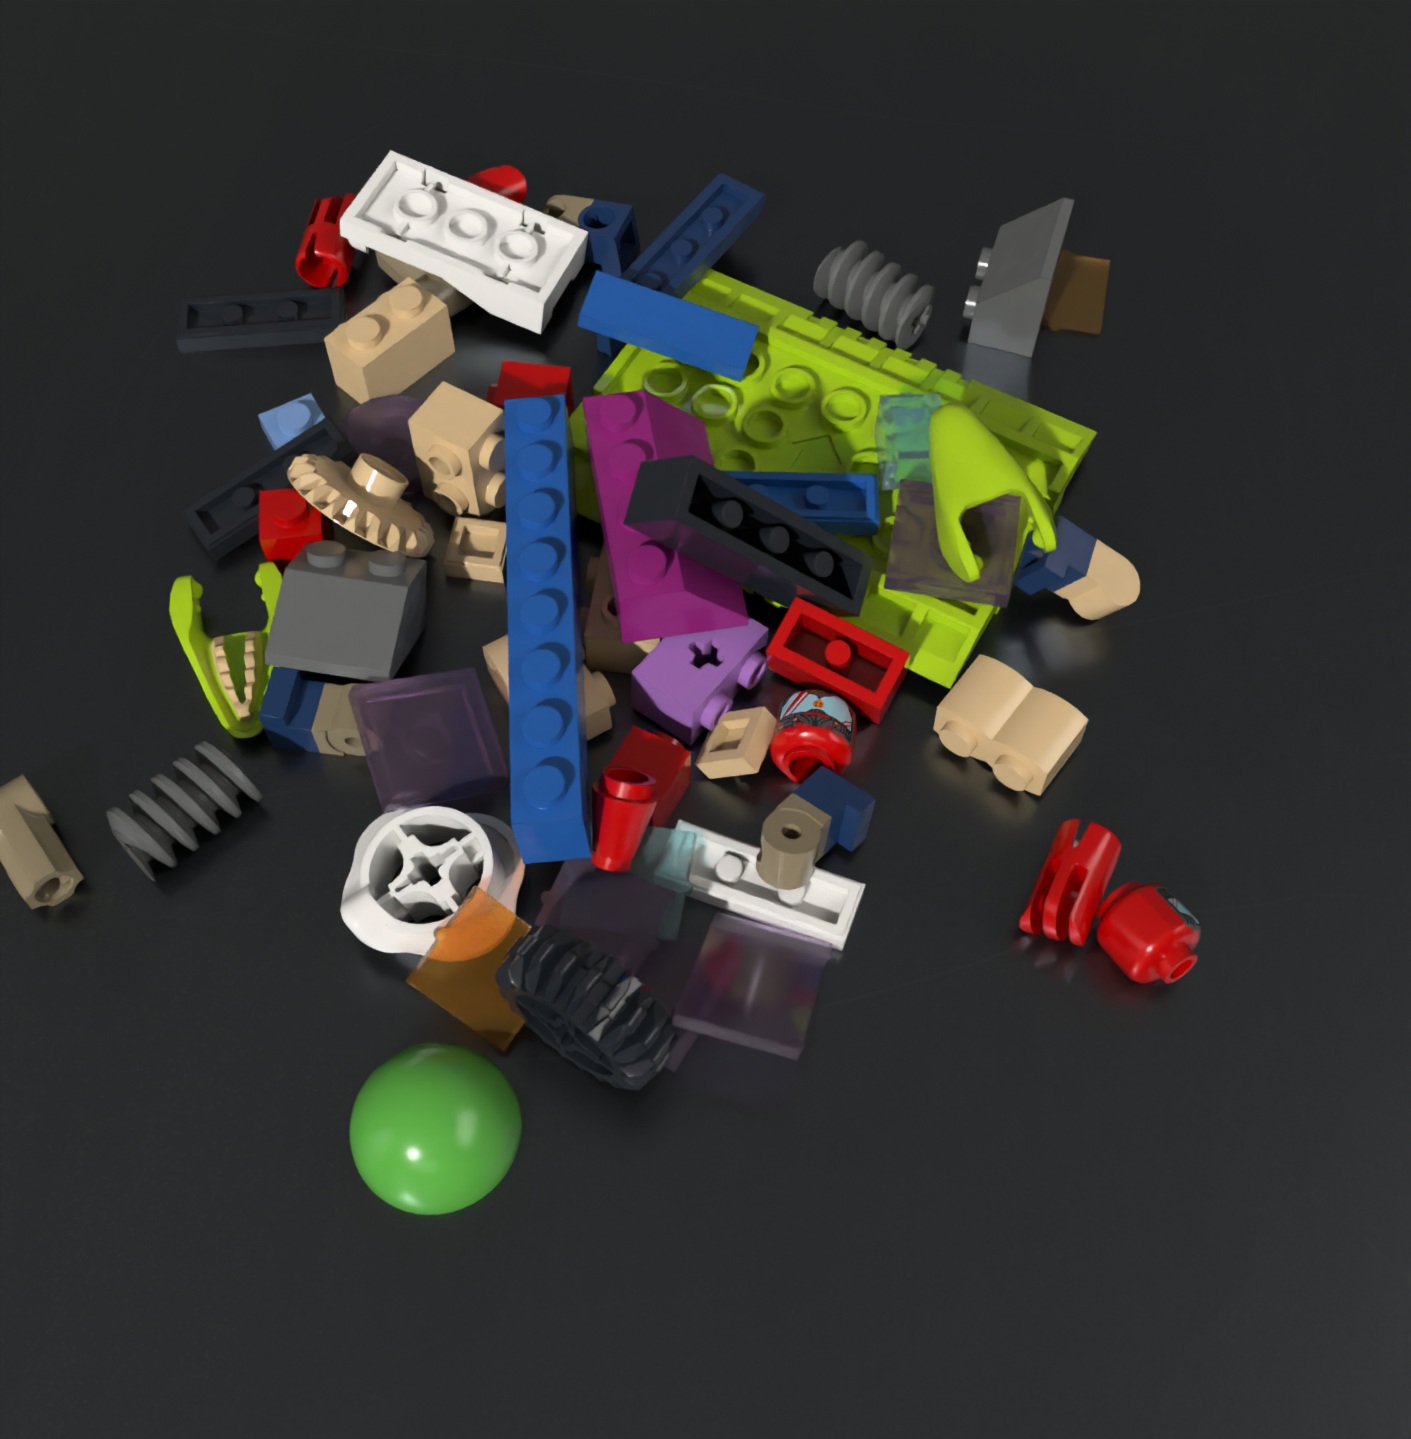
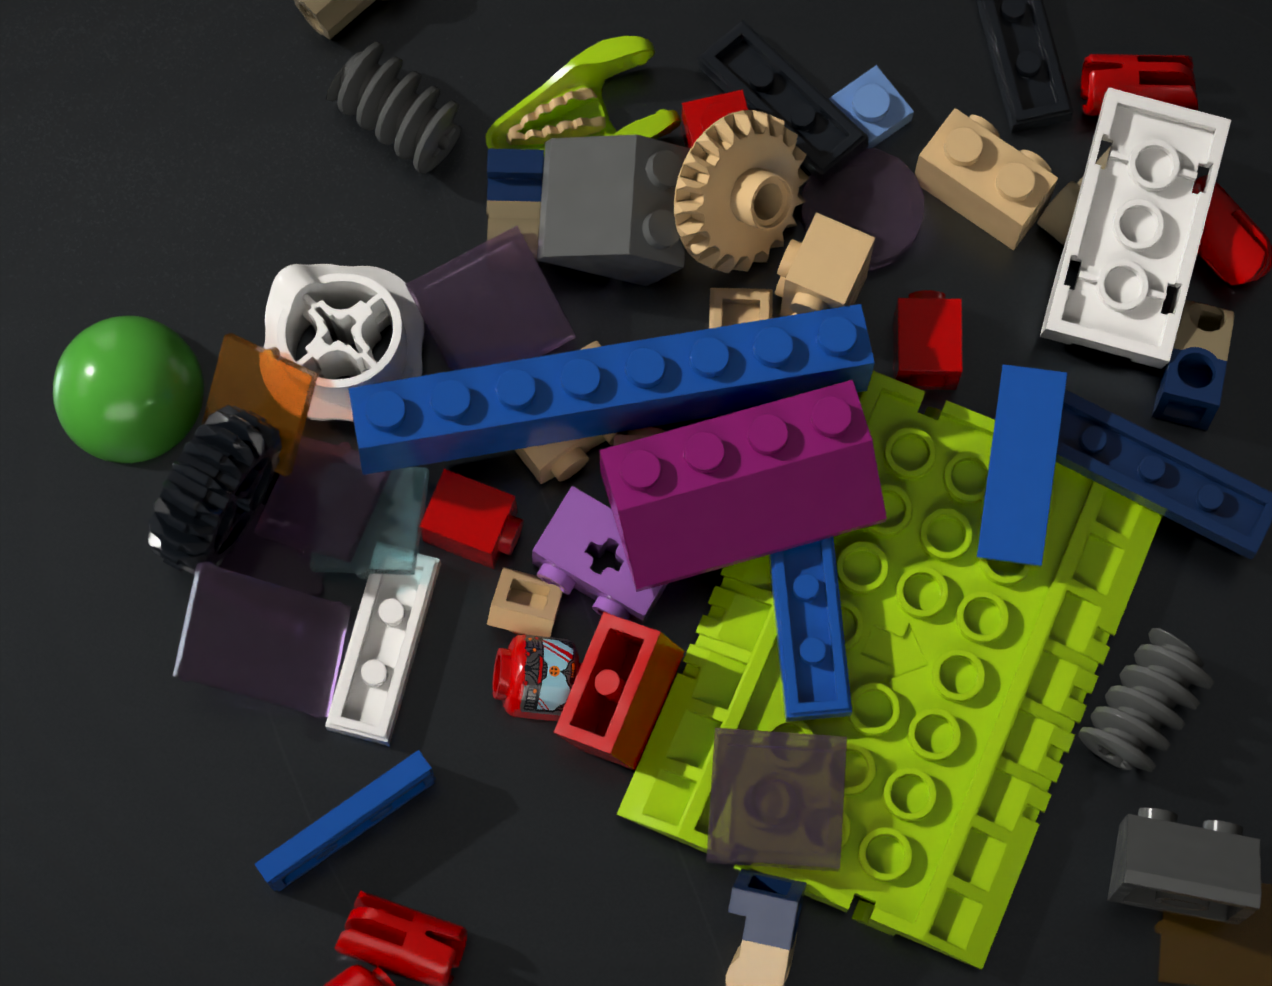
camera: 85 degrees right, 15 degrees up
red cone [591,766,659,872] -> none
black brick [623,455,874,617] -> none
leg [756,766,876,890] -> none
clear light blue brick [874,393,941,490] -> none
lime animal [929,403,1057,583] -> none
tan brick [933,654,1088,796] -> none
none -> blue tile [255,750,436,892]

